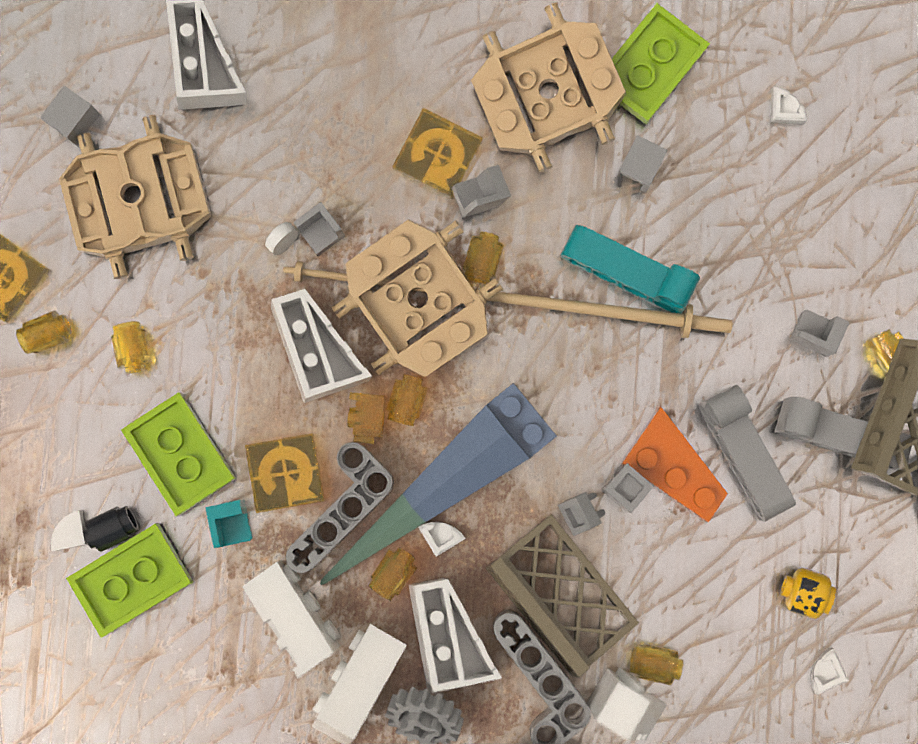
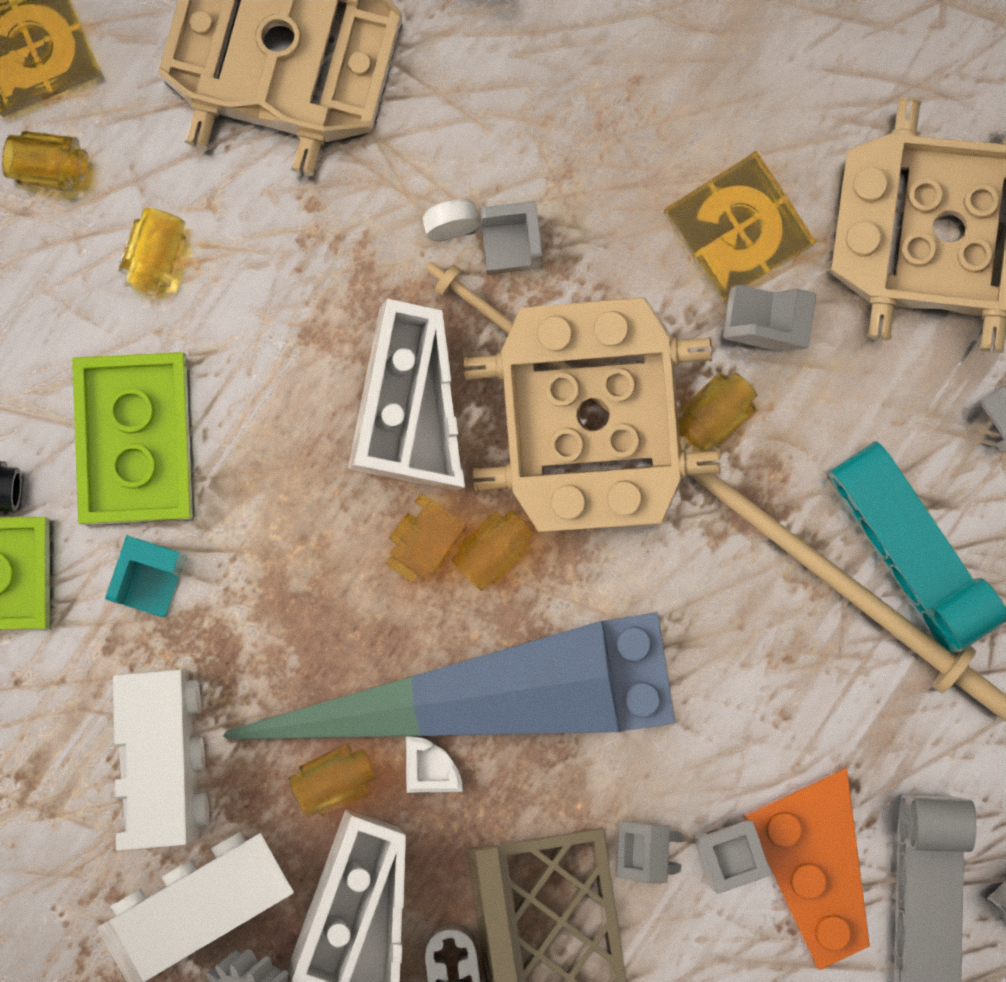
camera: 25 degrees right, 0 degrees up
clear yellow tile [245,433,325,513] -> none
light grey beam [286,442,394,573] -> none

